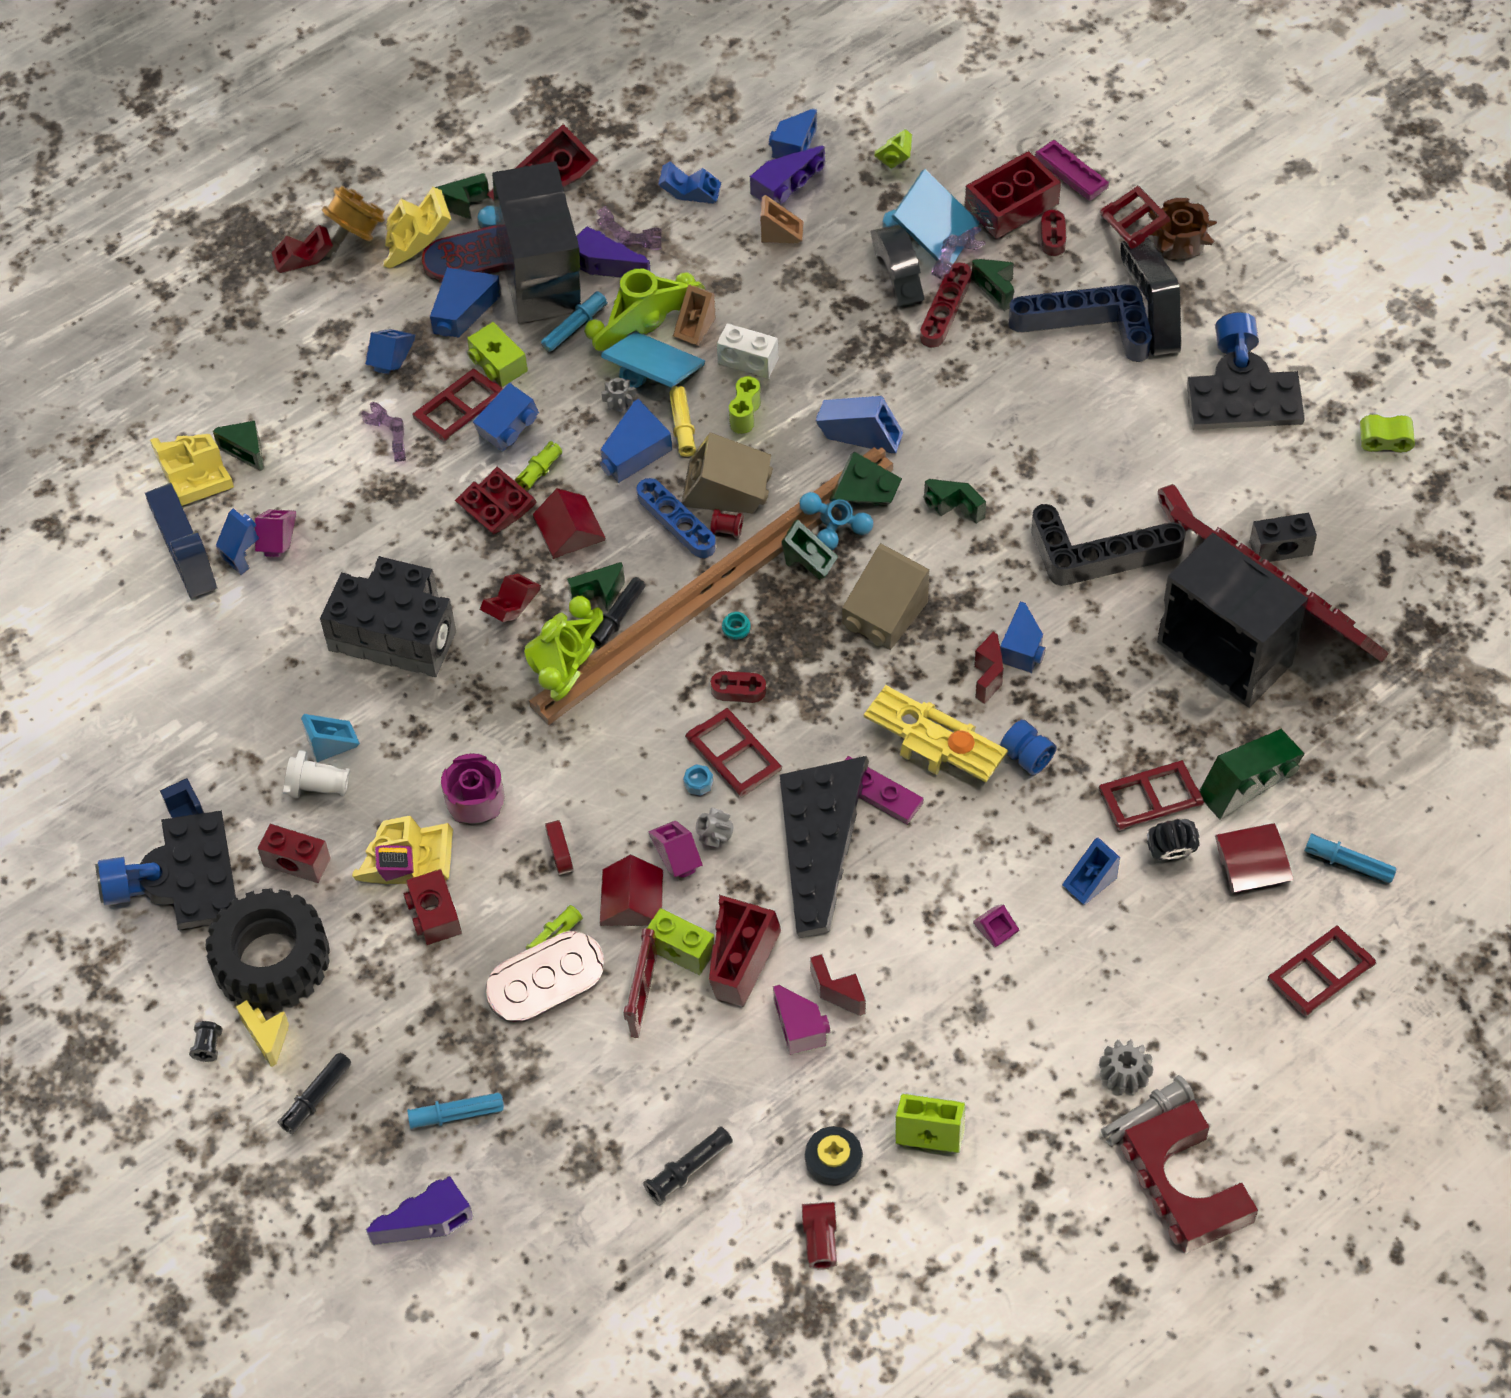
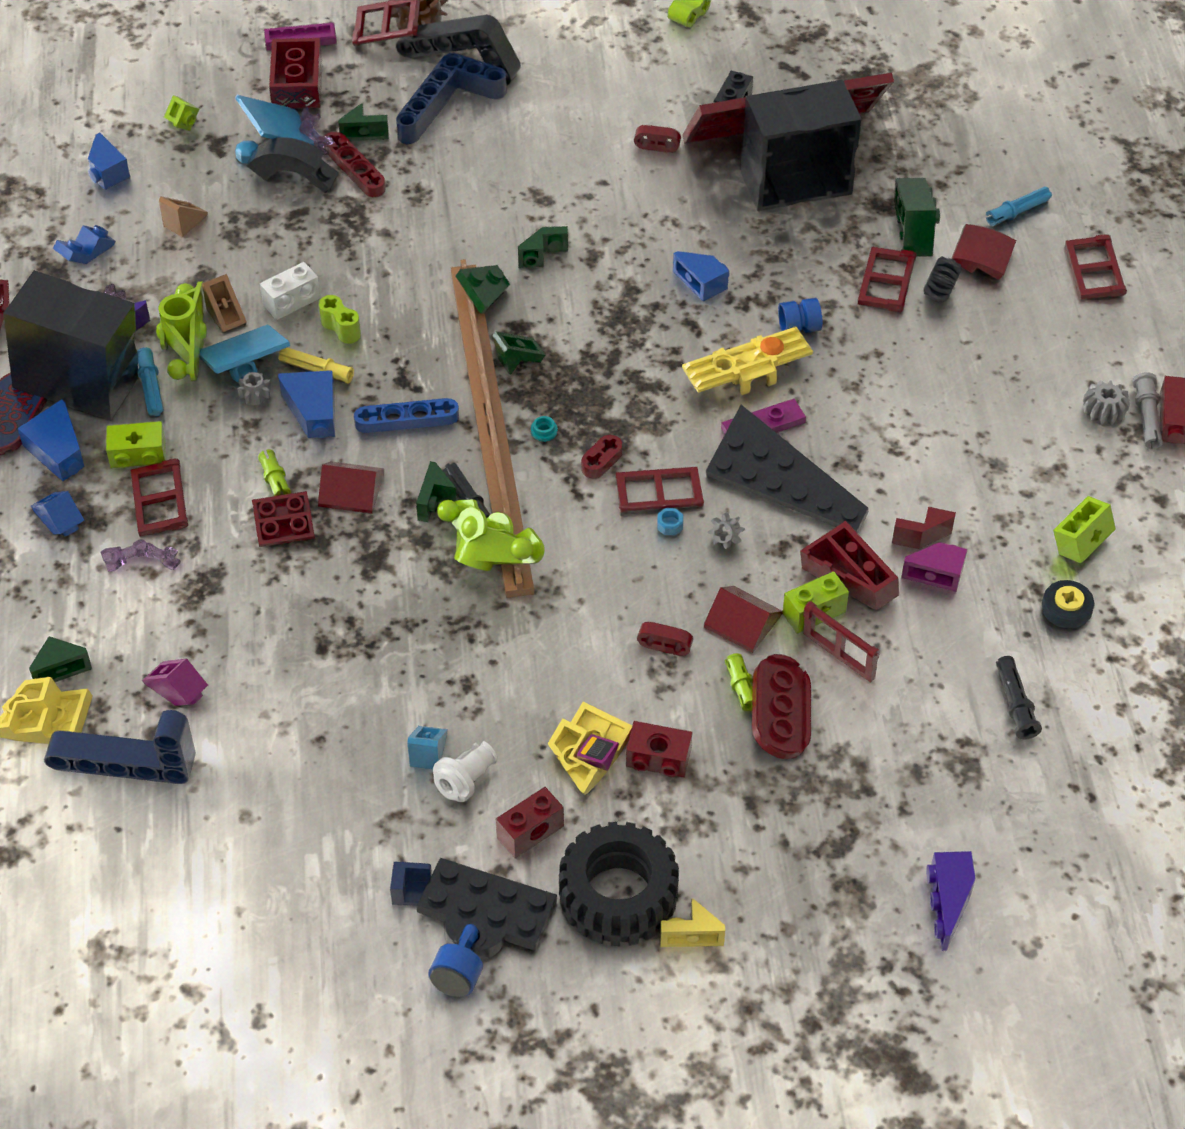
camera: 60 degrees left, 5 degrees down
black bush [189,1021,223,1062] -> none
blue slope [216,508,259,575] -> none
black axle [278,1053,351,1135] -> none
black piece [320,556,456,678] -> none
dark azure axle [407,1093,504,1130] -> none
magenta brick [441,753,505,823] -> none
blue brick [473,382,539,452] -> none
dark red slope [479,573,541,622] -> none
magenta slope [648,820,703,877] -> none
dark tan slope [681,432,773,514] -> none
dark red bush [710,509,744,539] -> none
dark purple slope [750,145,826,204] -> none
dark azure piece [799,492,874,550] -> none
dark red piece [802,1202,837,1270] -> none
blue slope [816,396,903,454] -> none
dark tan slope [842,543,930,650] -> none
magenta slope [973,904,1020,947] -> none
dark red slope [974,632,1004,704] -> none
black beam [1031,504,1186,586] -> none
dark red beam [1041,209,1066,256] -> none
blue slope [1062,838,1120,905] -> none
black plate [1187,312,1305,430] -> none

